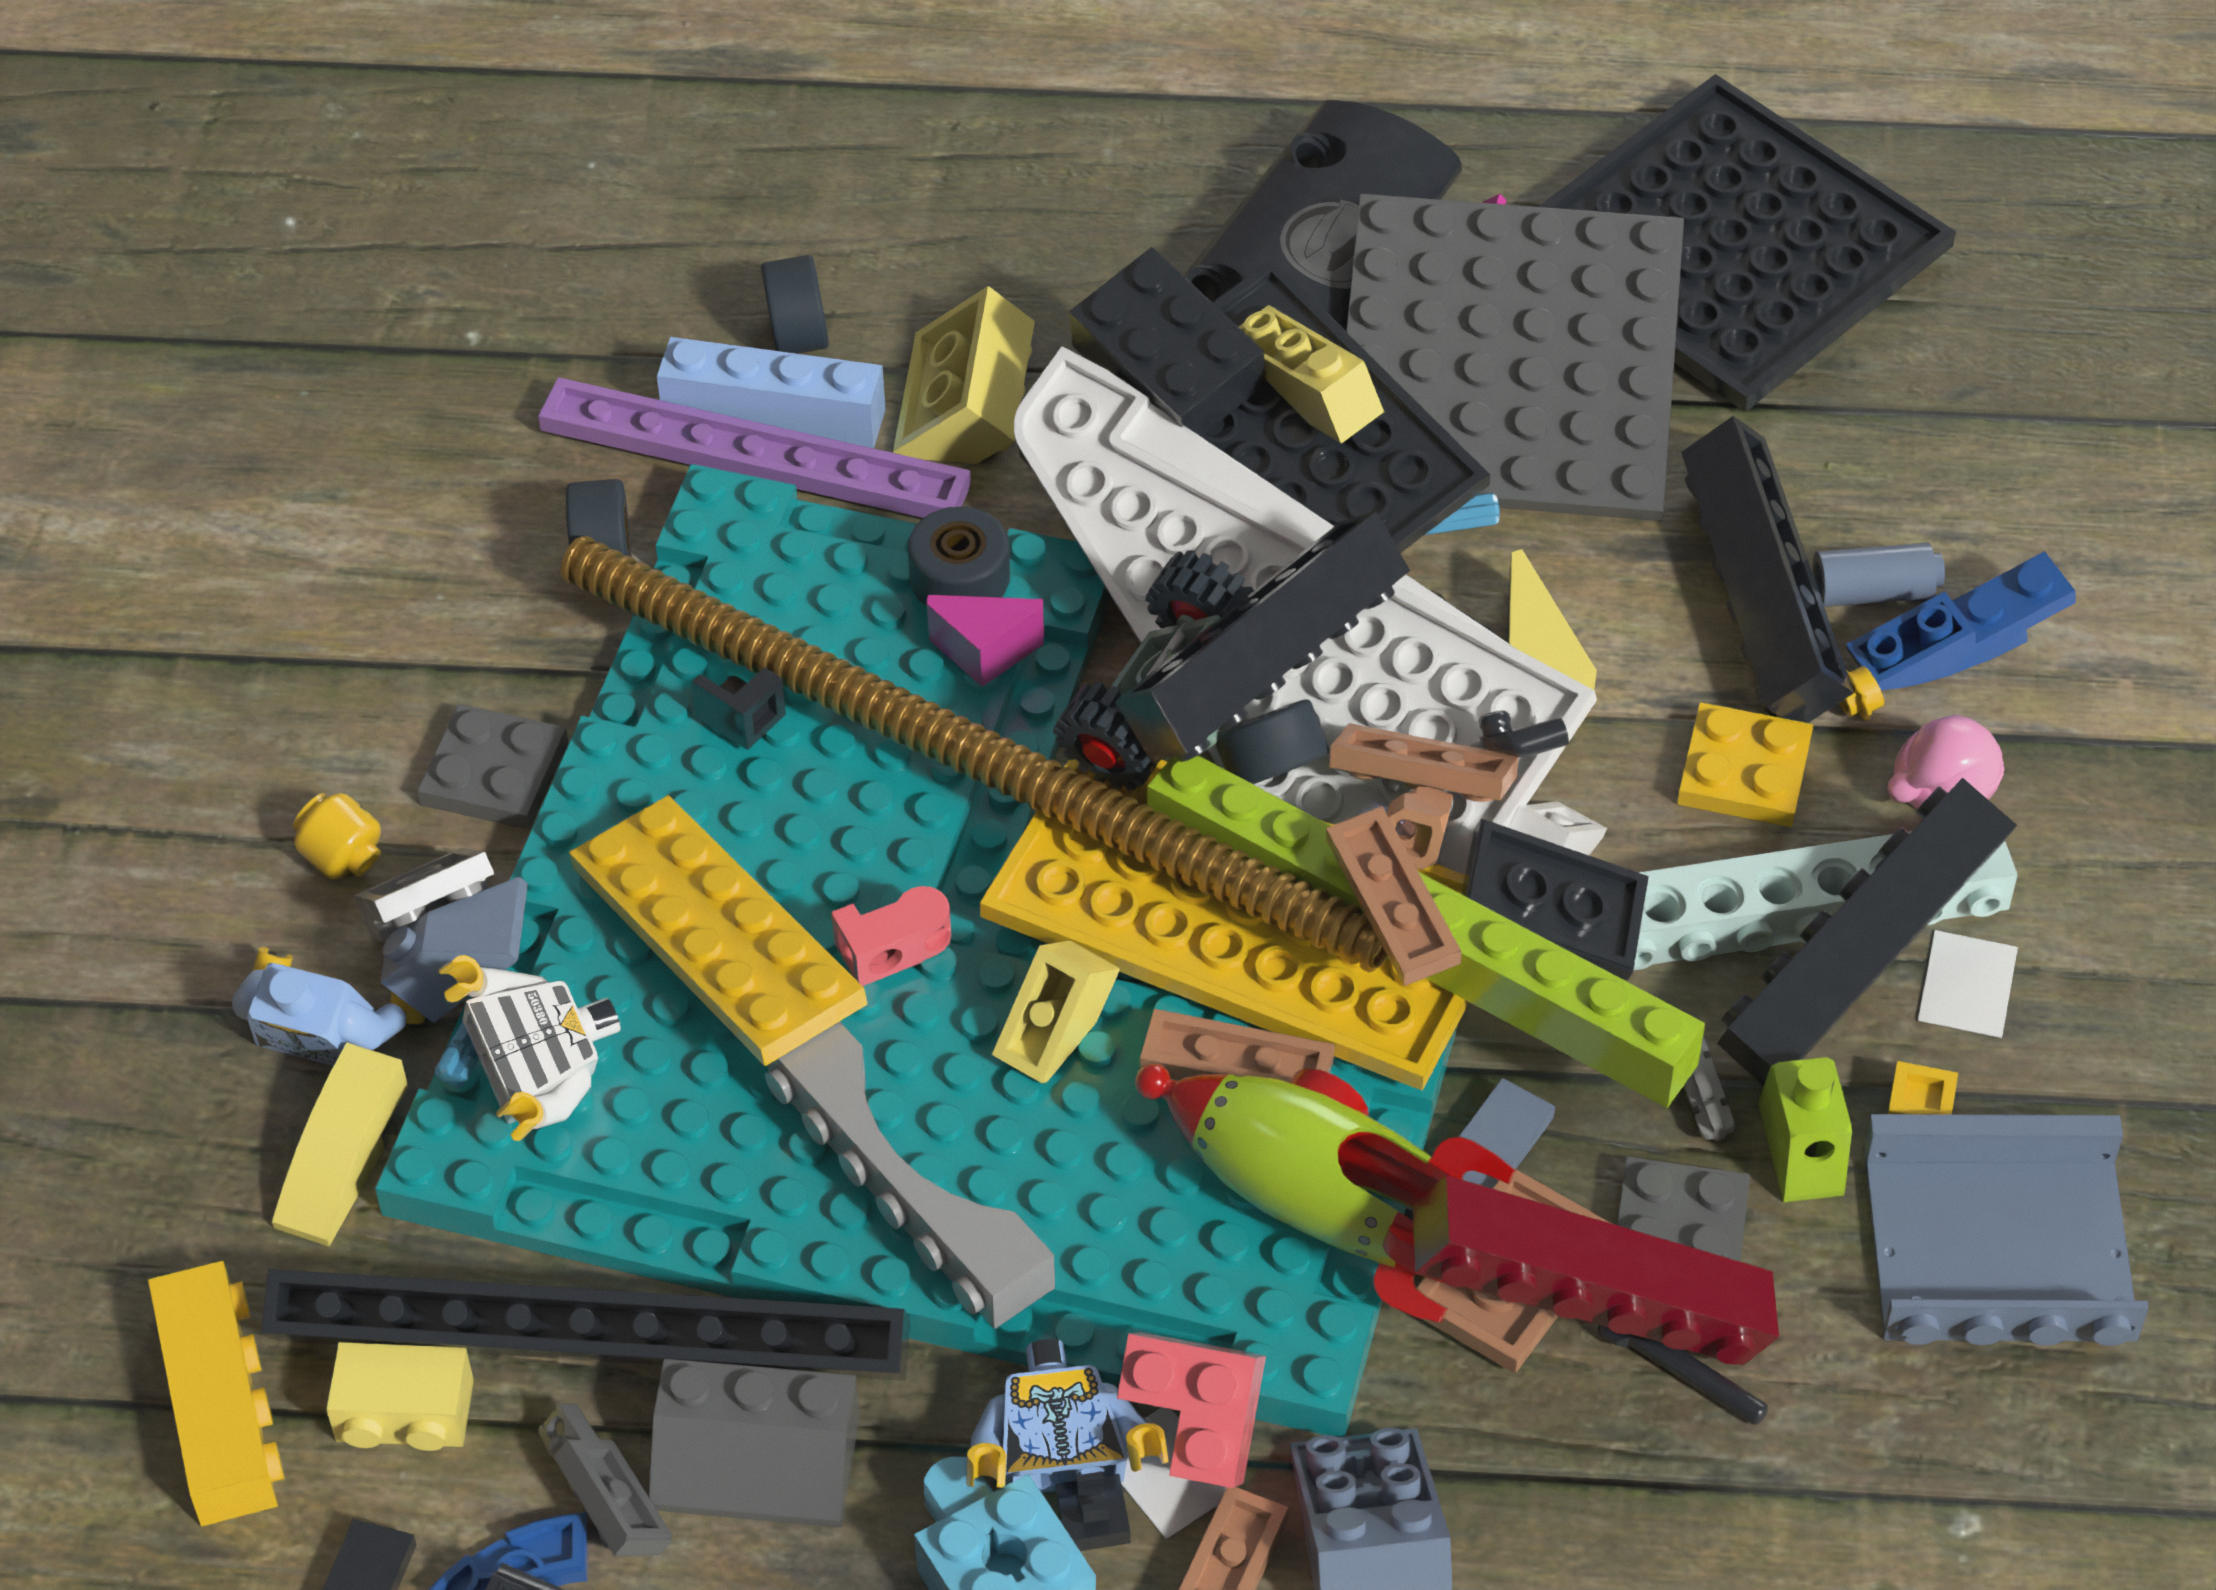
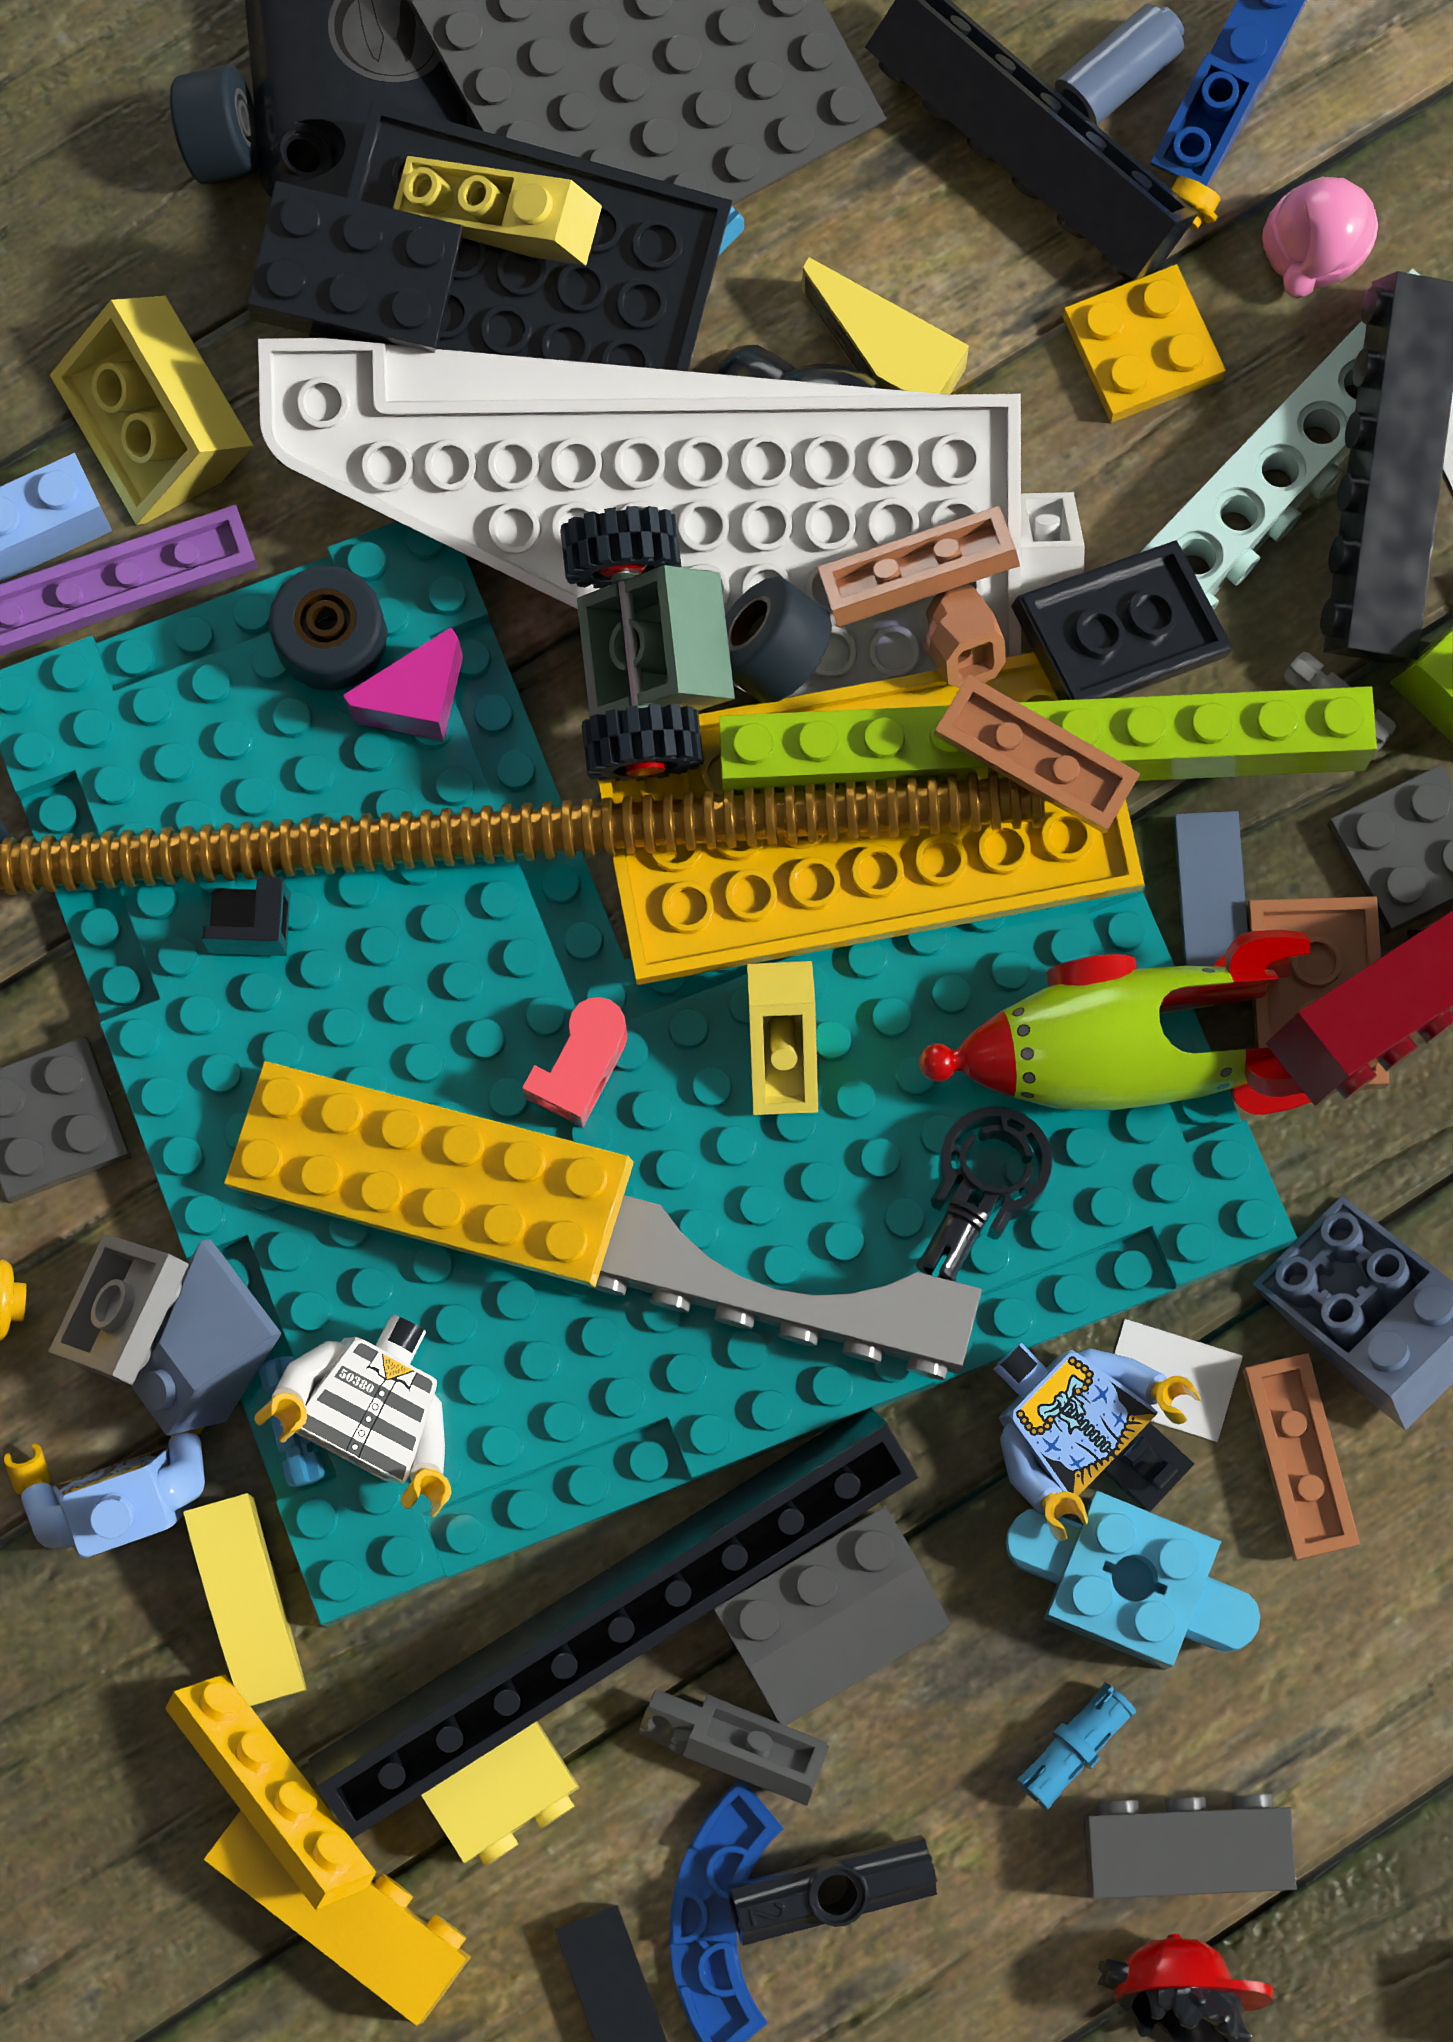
camera: 35 degrees left, 25 degrees up
black brick [1116,511,1410,762] -> none
coral brick [1117,1332,1266,1488] -> none
nougat plate [1140,1009,1335,1082] -> none
black arm [1478,710,1569,758] -> none
none -> yellow plate [165,1674,376,1910]
none -> black wheel [170,65,260,184]
none -> black pin [916,1106,1052,1282]

